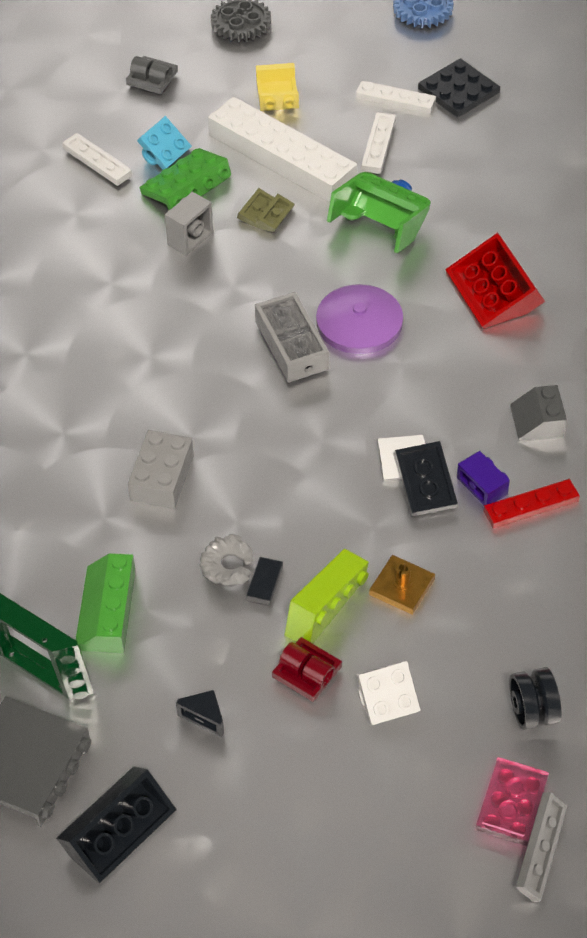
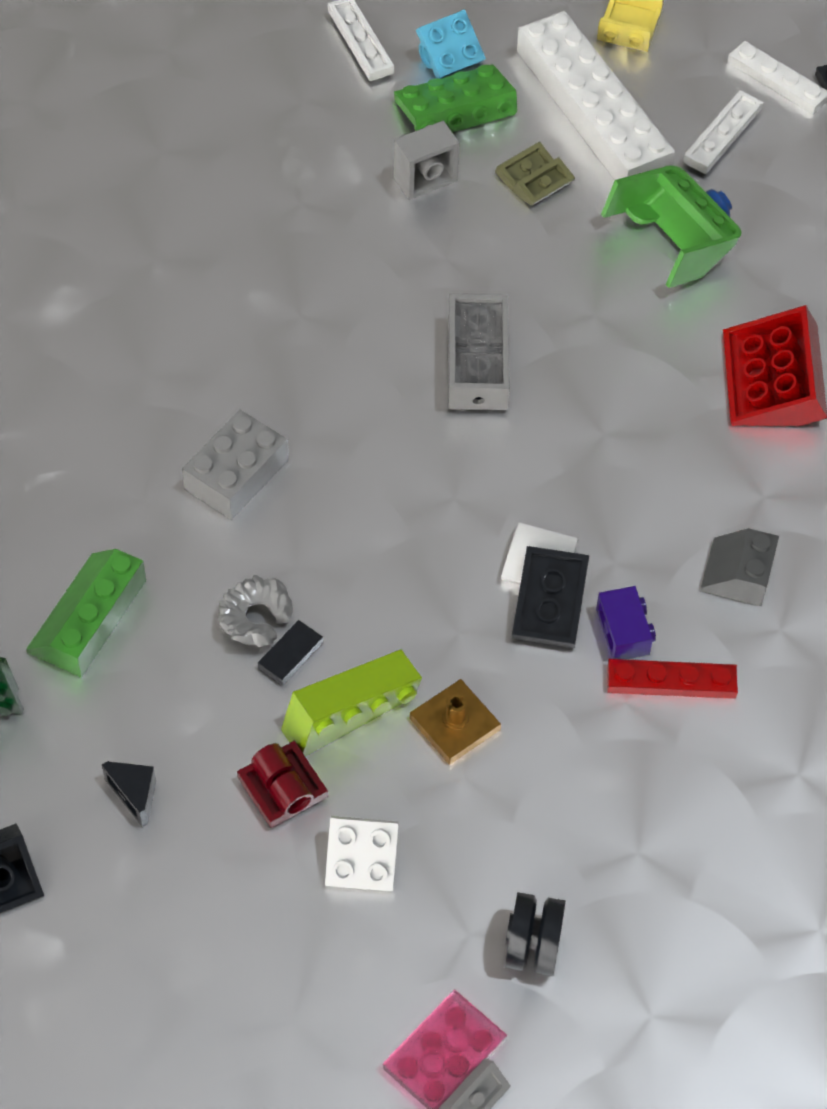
camera: 20 degrees right, 5 degrees up
medium lavender dish [316,284,403,354] -> none

